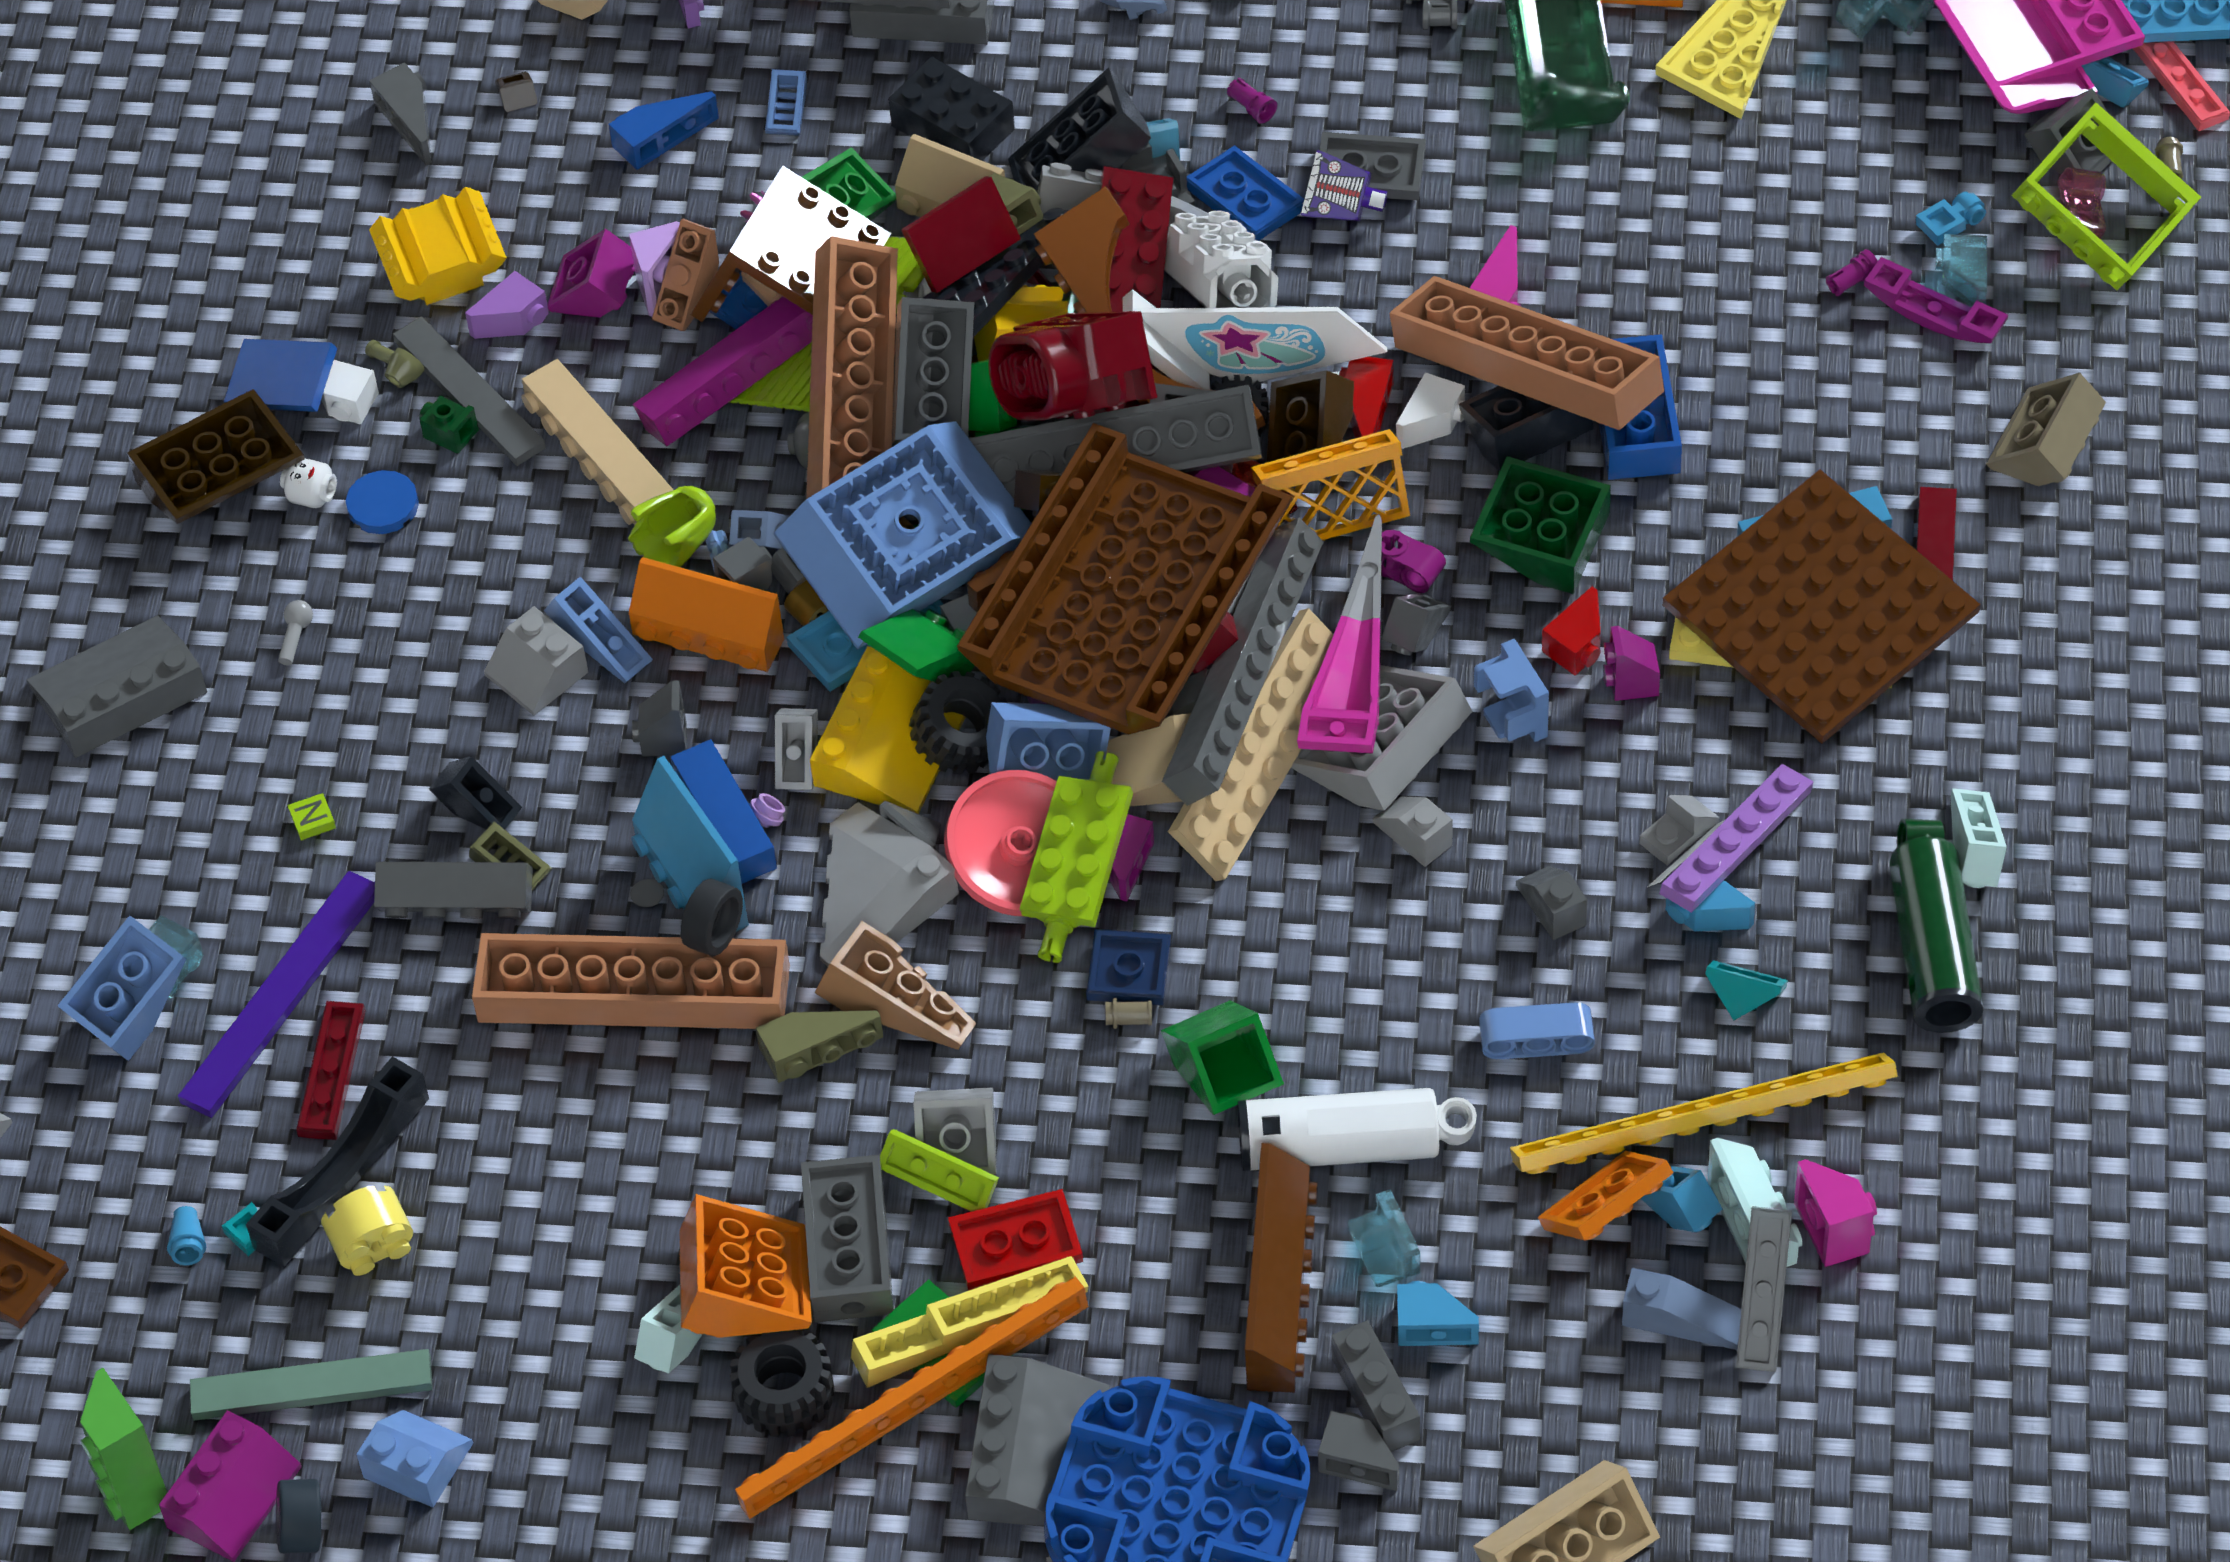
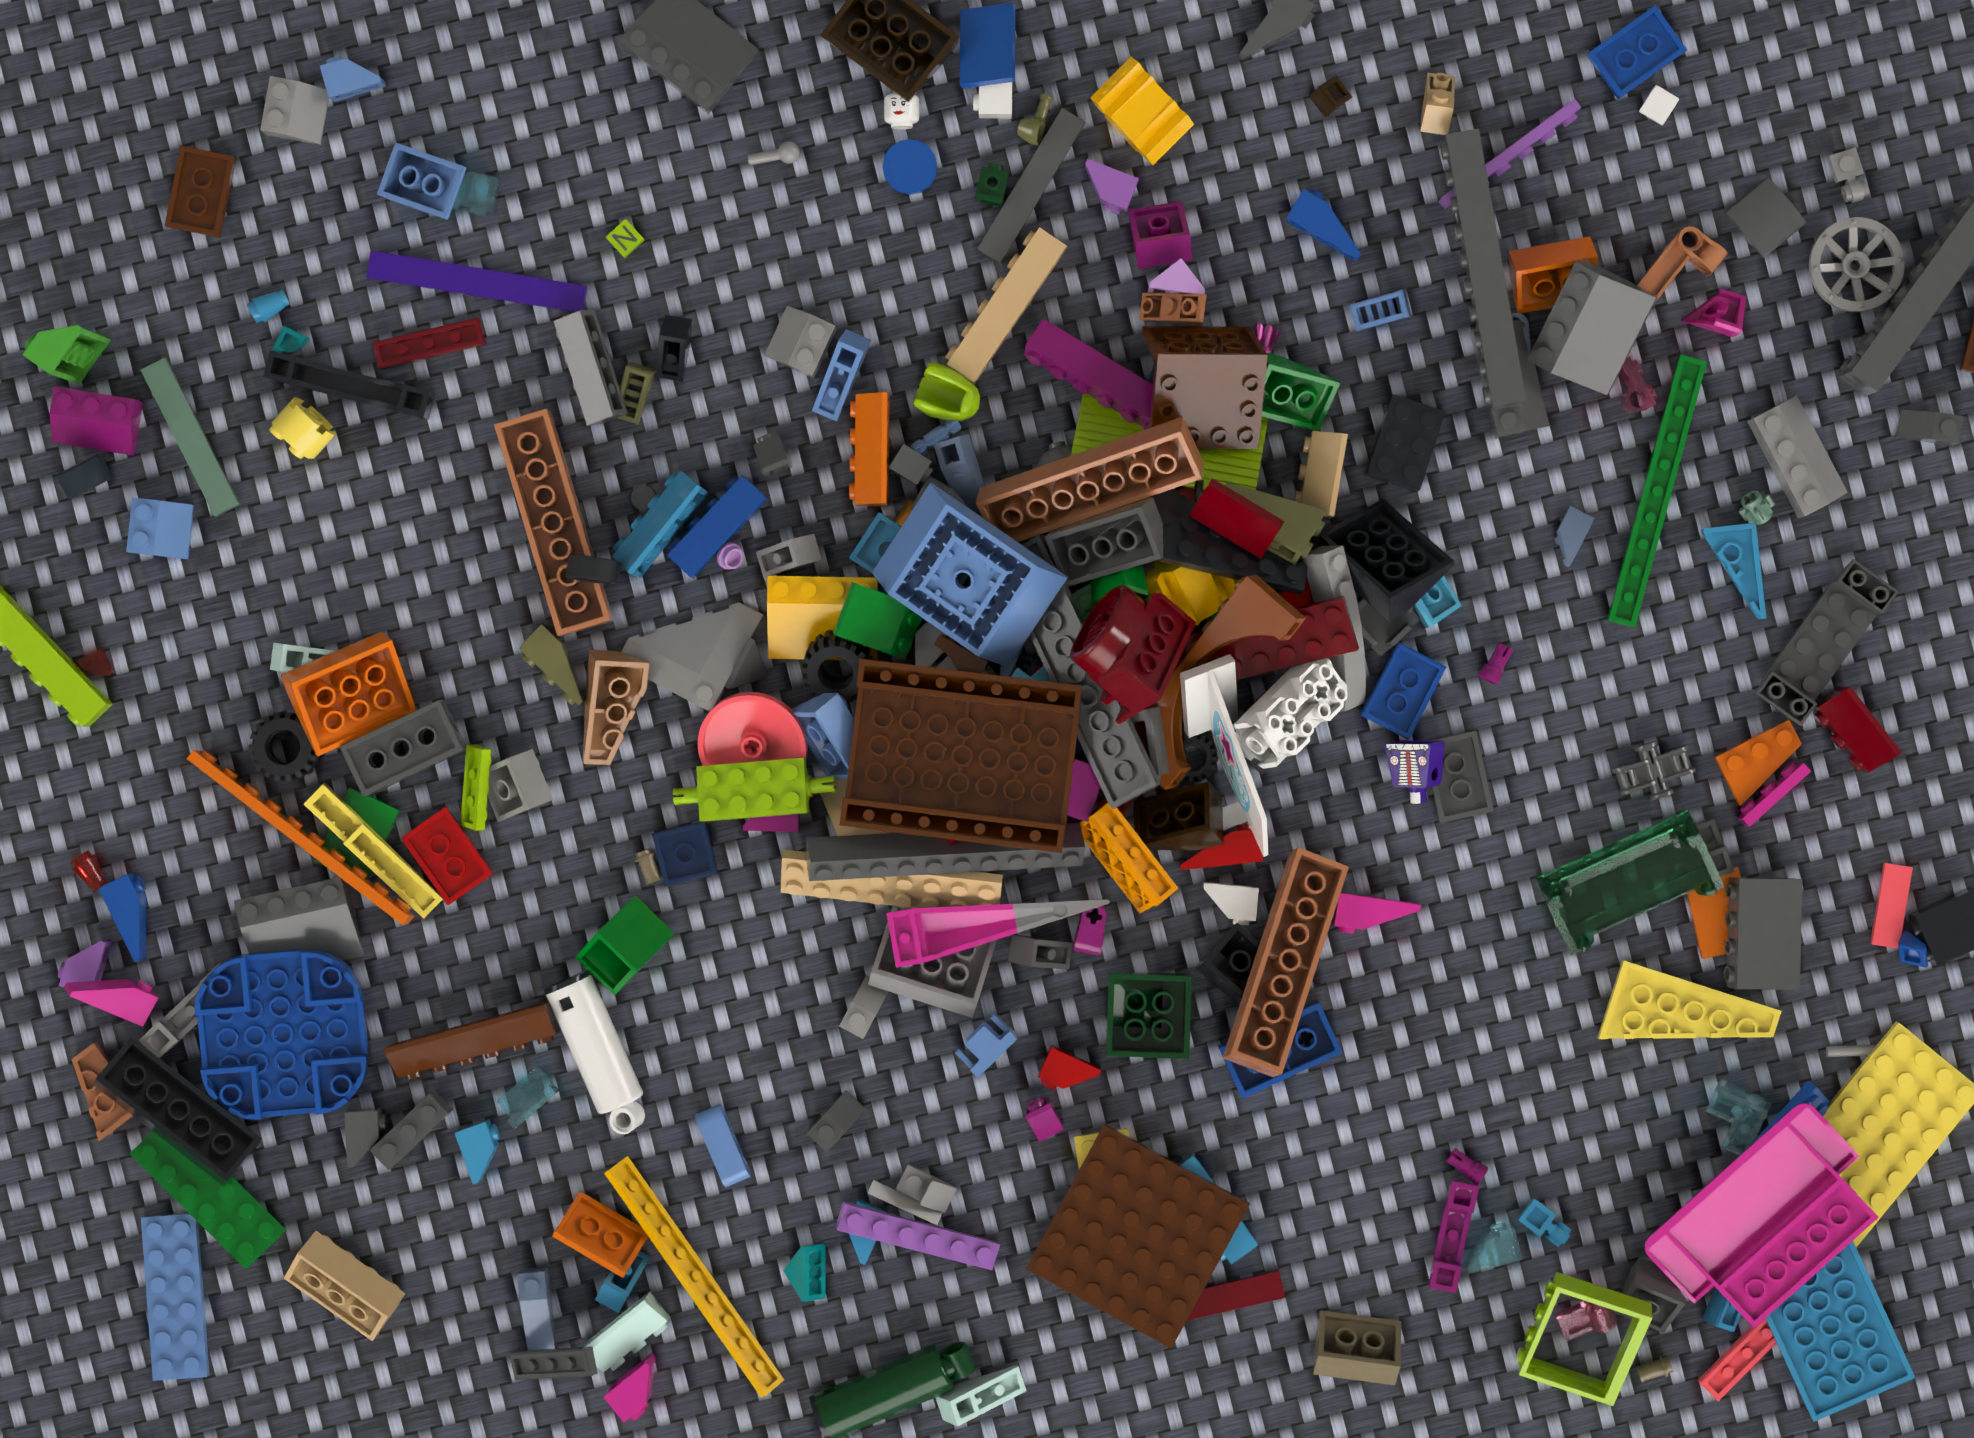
camera: 70 degrees right, 35 degrees up
dark brown brick [1014,470,1062,517] -> none

